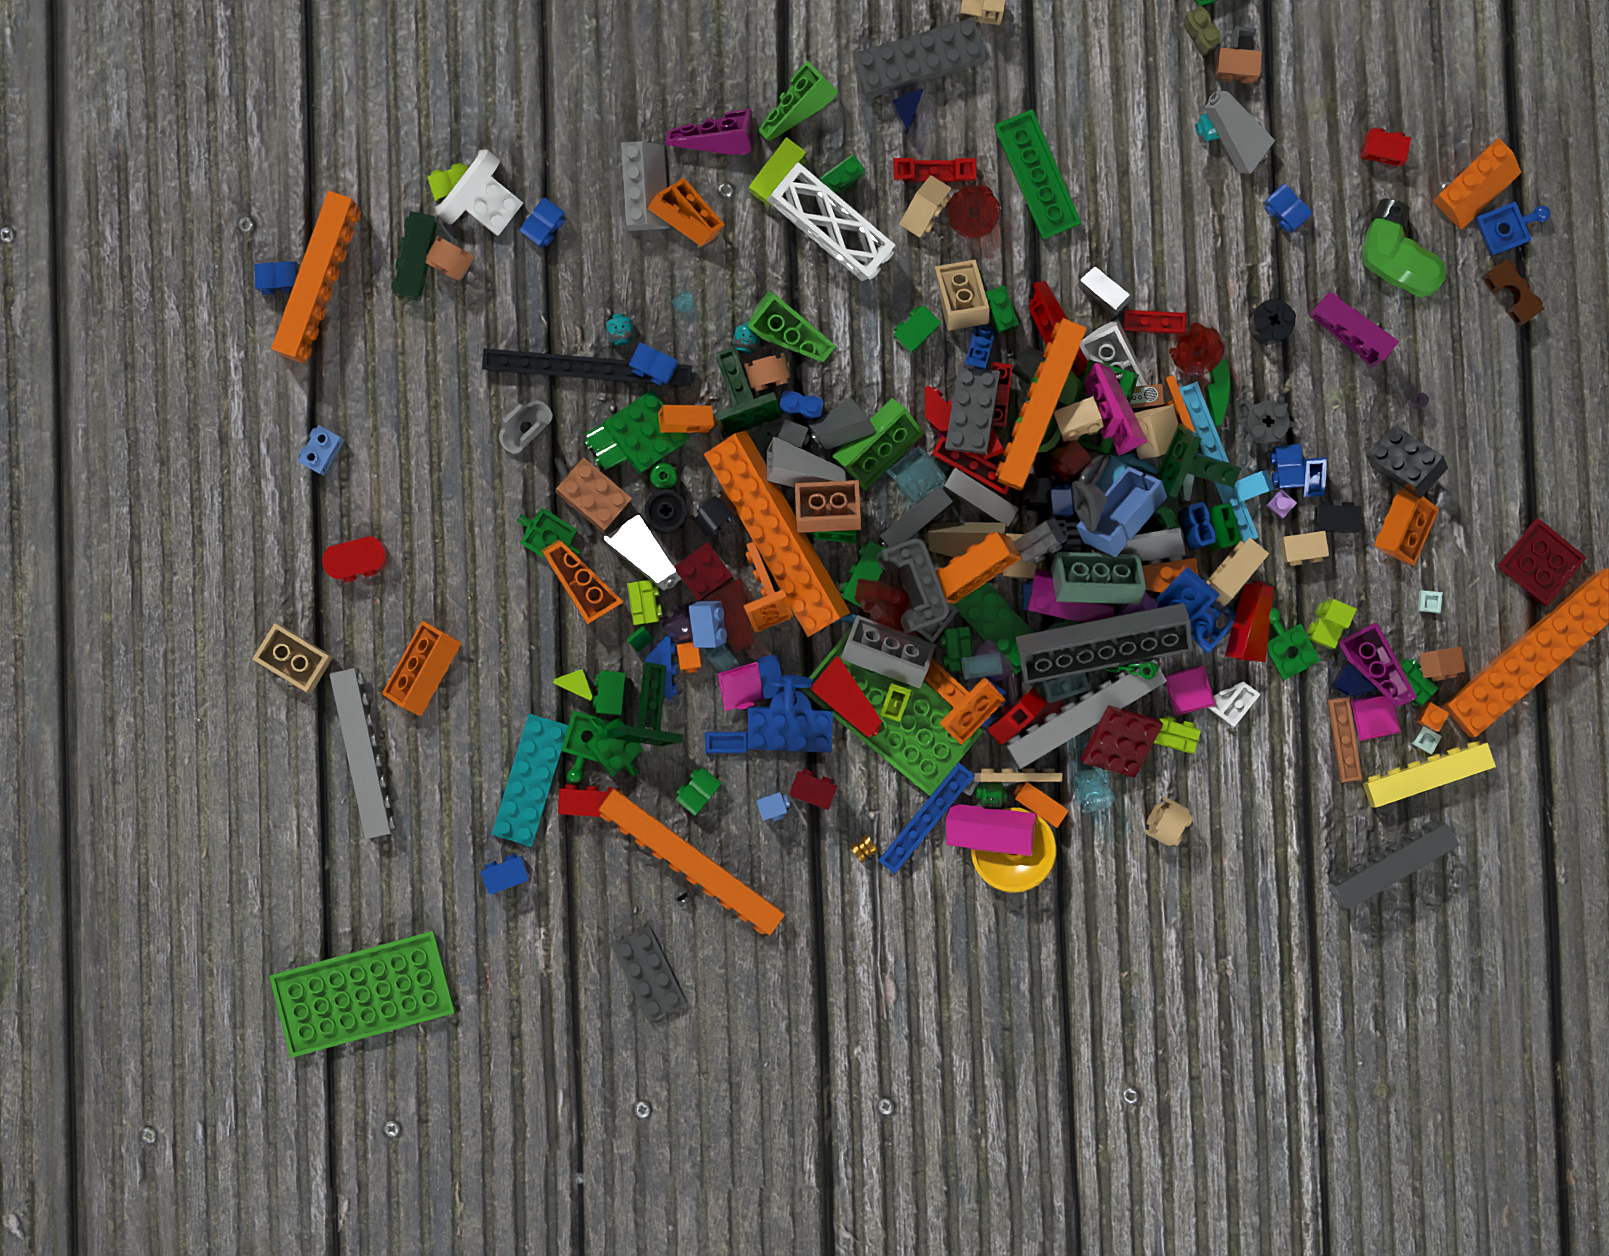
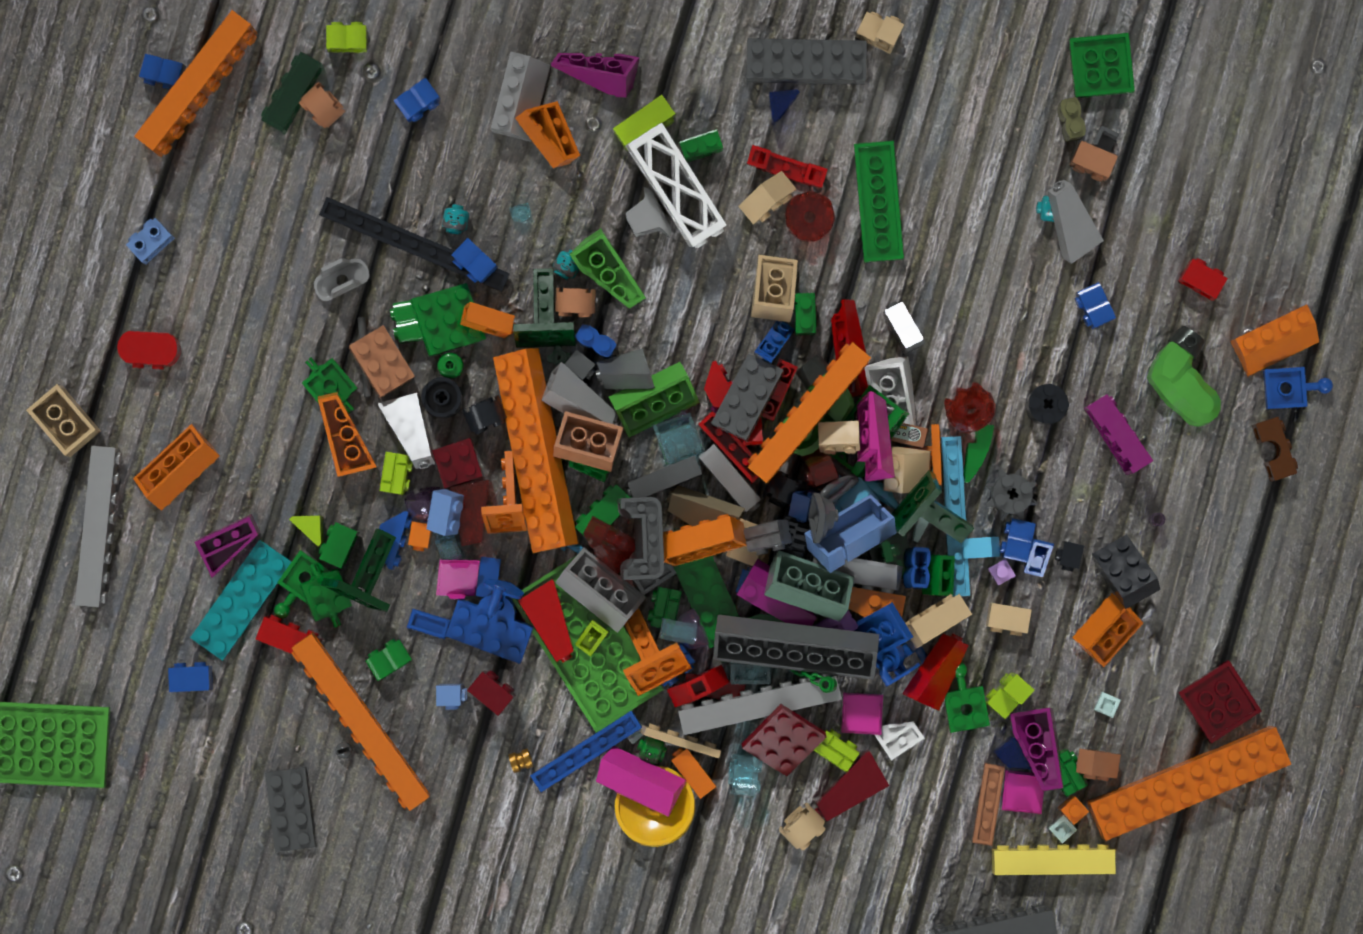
camera: 15 degrees right, 0 degrees up
white piece [435,149,523,236] -> none
green slope [627,626,653,652] -> none
bright green wedge [758,60,839,142] -> none
green brick [893,305,941,355] -> none
red tile [1122,310,1187,335] -> none
black brick [1314,501,1361,533] -> none
none -> magenta wedge [194,514,260,578]
none -> light grey piece [626,187,671,238]
none -> dark red slope [815,750,889,822]
none -> black brick [1055,541,1084,572]

